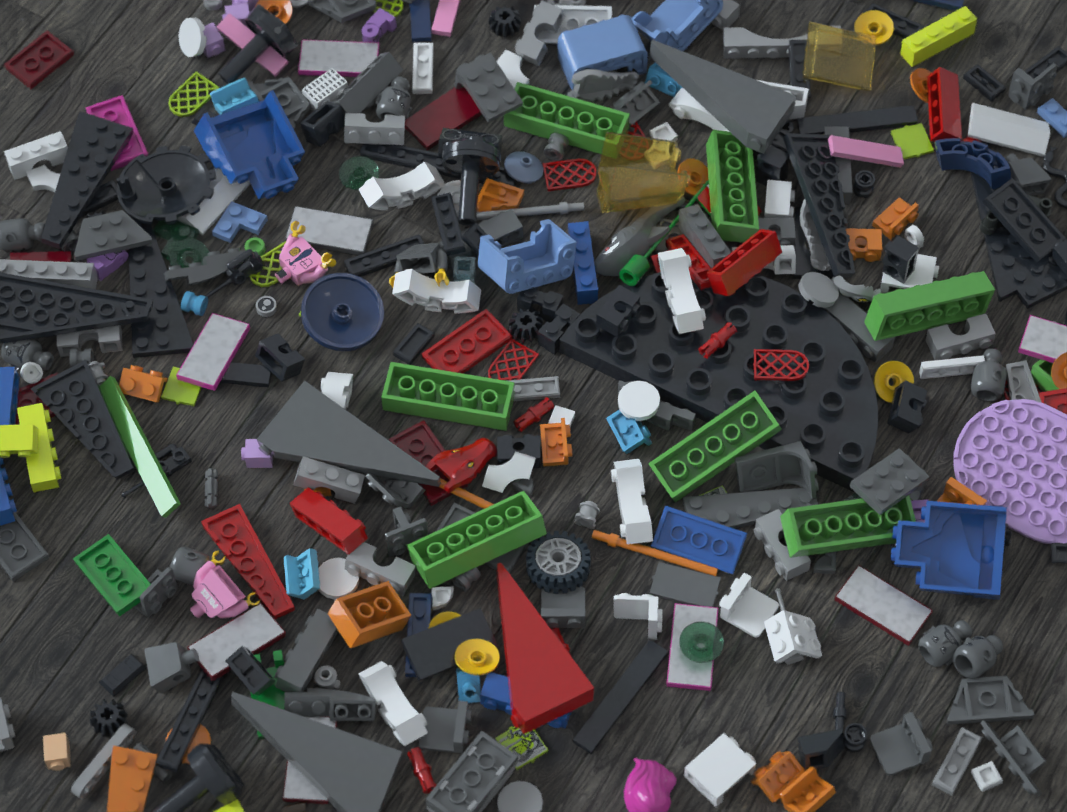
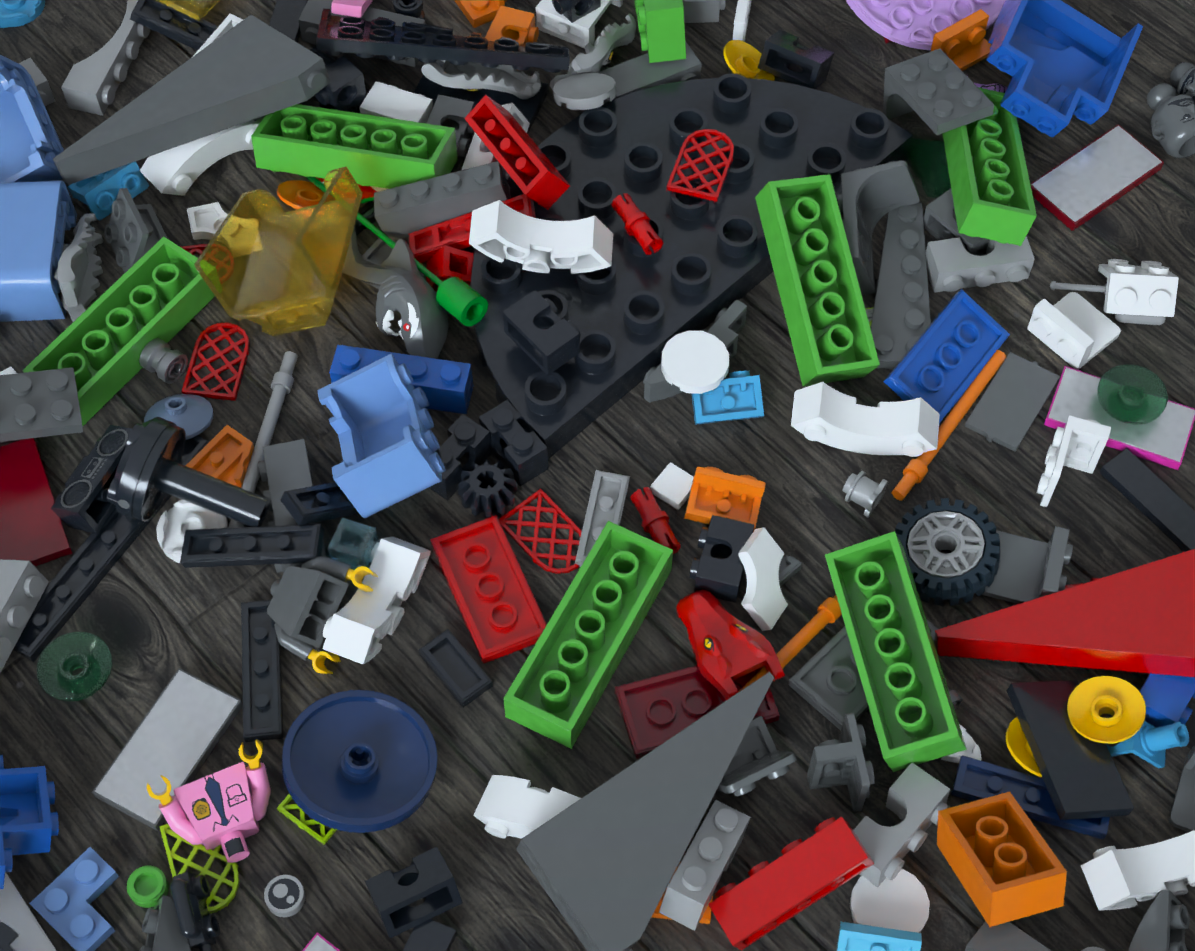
camera: 75 degrees left, 0 degrees up
white brick [359,162,446,210] -> none

